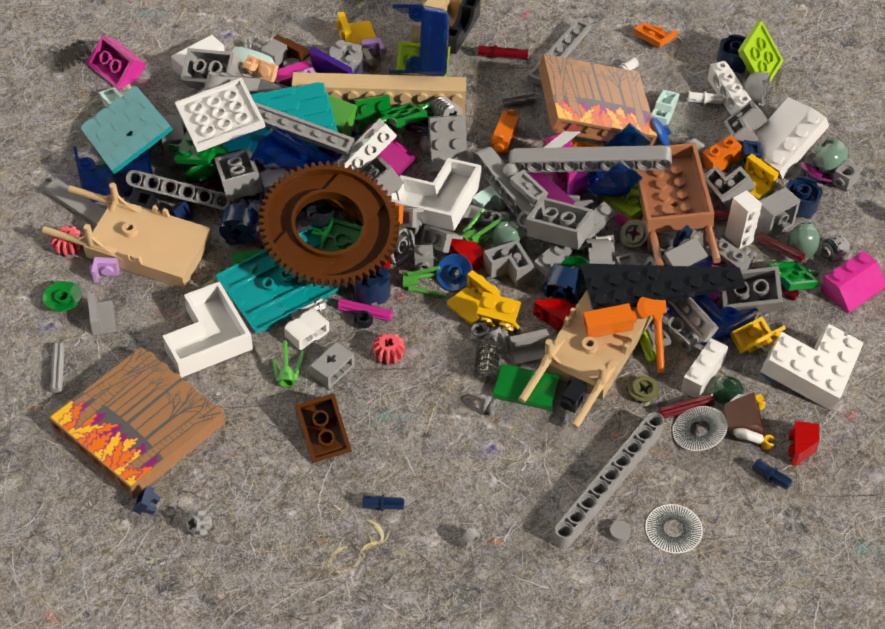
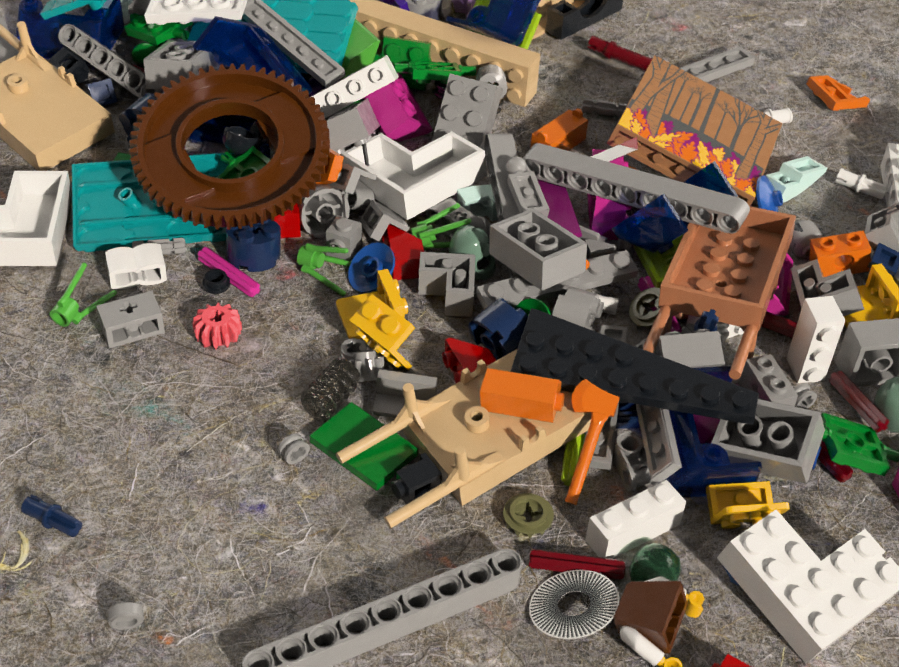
camera: 25 degrees right, 5 degrees down
reddish brown slope [294,393,352,463] -> none

